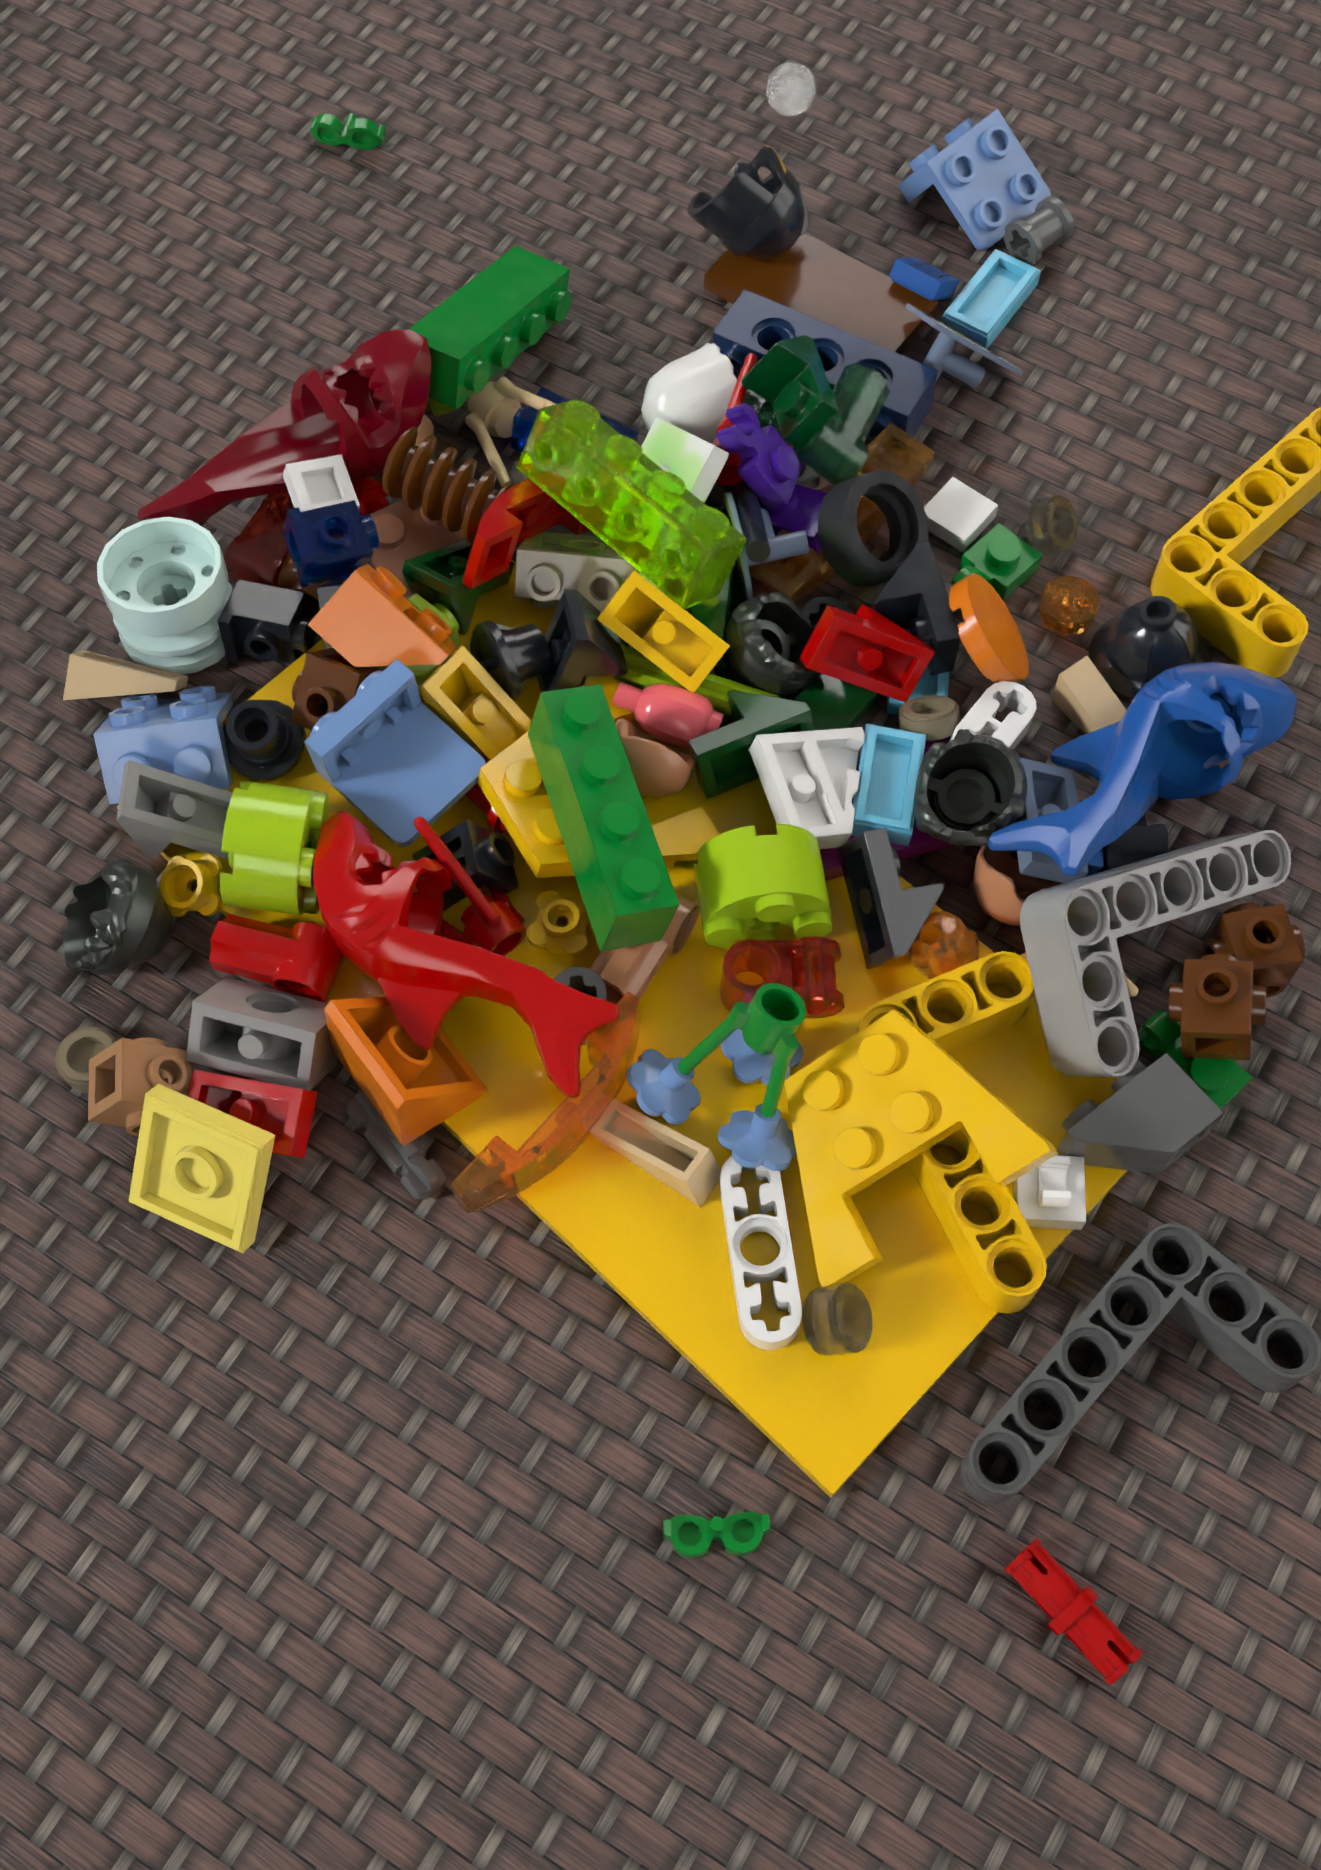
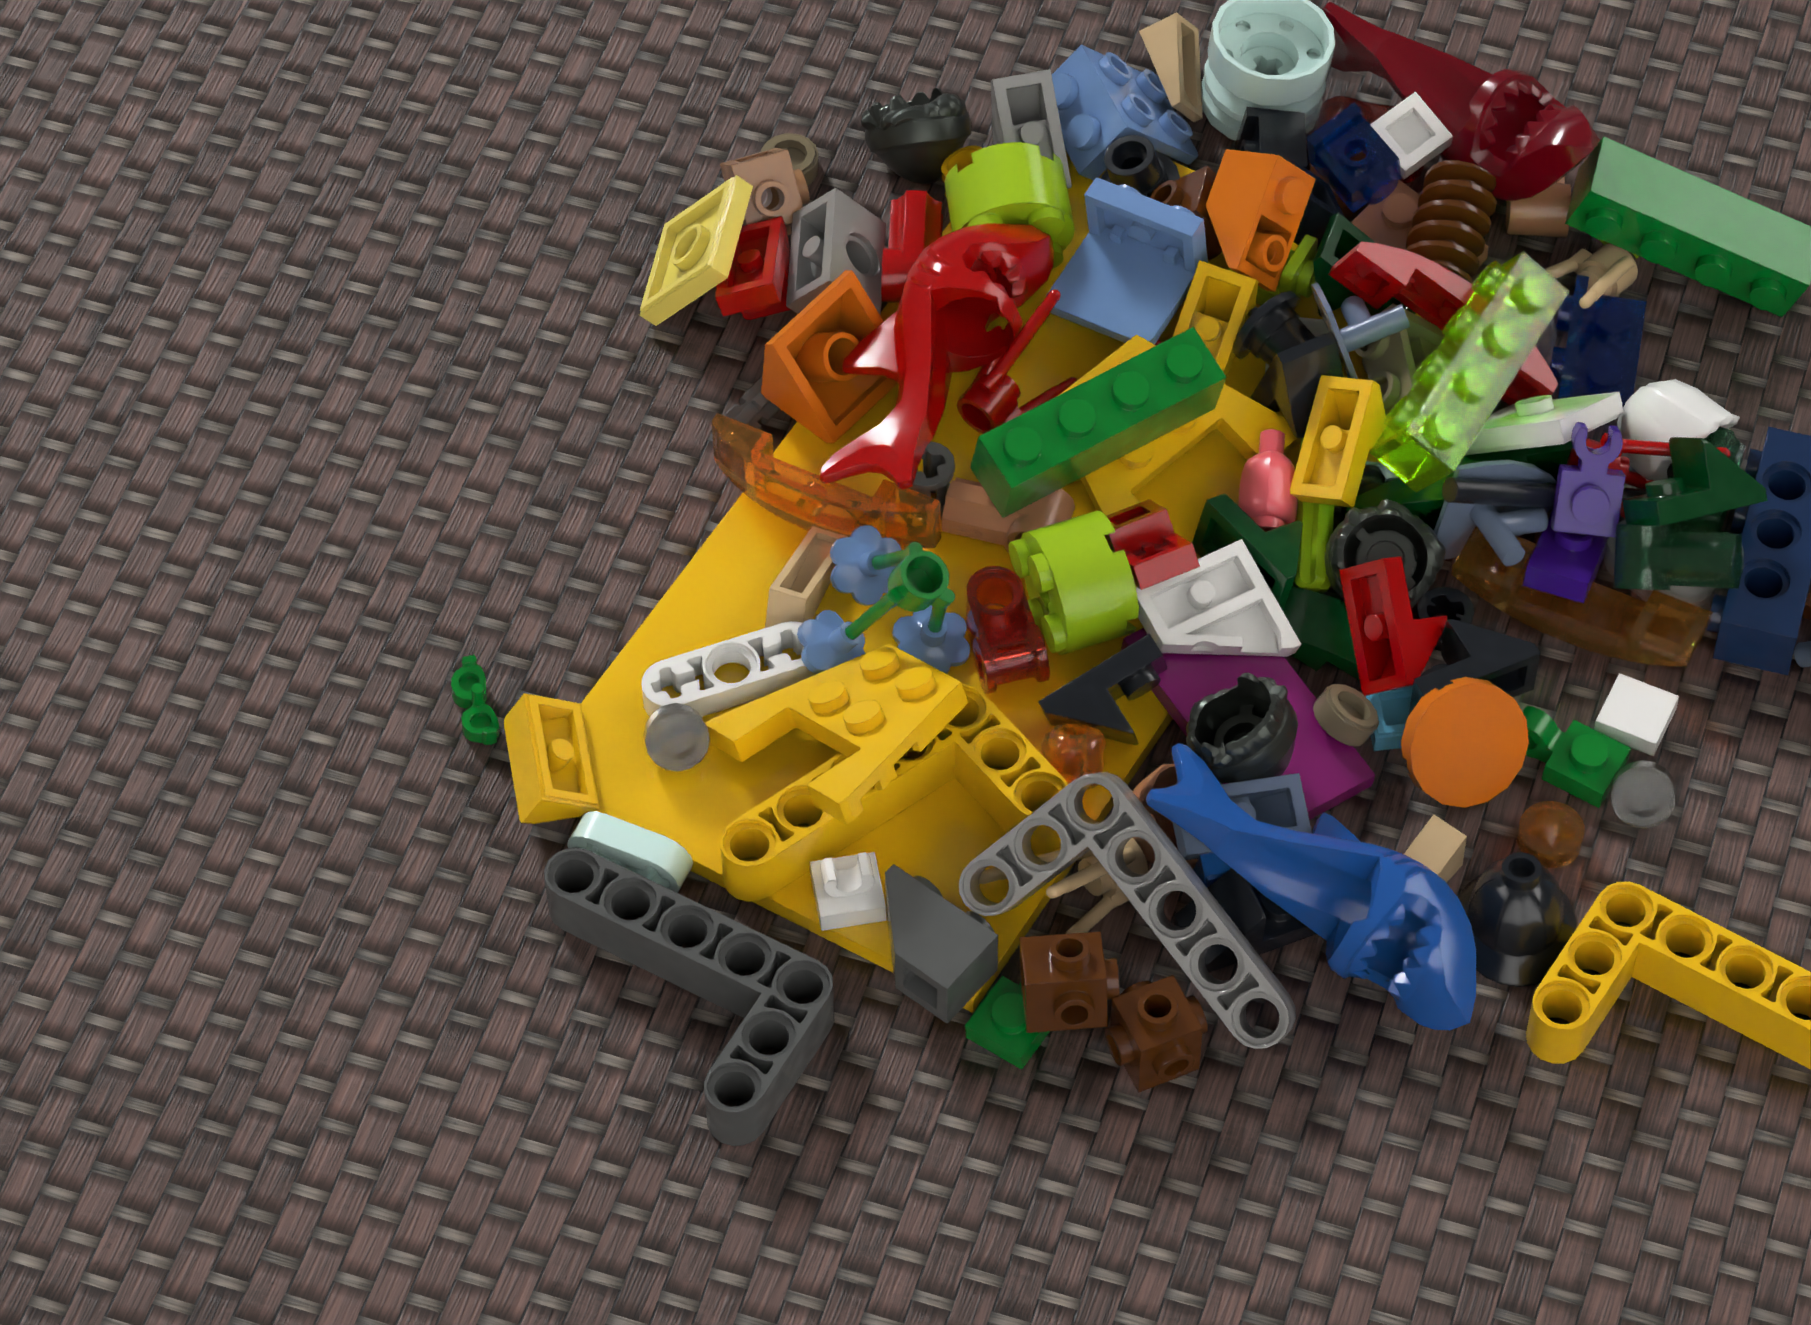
camera: 75 degrees right, 10 degrees down
black bracket [412,819,518,911] -> none
nougat hair [615,718,696,799] -> none
black tyre [818,469,928,587] -> none
medium azure tile [851,724,926,846] -> none
white beam [950,681,1037,750] -> none
red pin [1004,1538,1143,1686] -> none
none -> yellow slope [504,693,599,824]
none -> light aqua beam [567,811,693,893]
none -> red slope [1104,499,1200,590]
none -> sand blue shield [1311,282,1410,379]

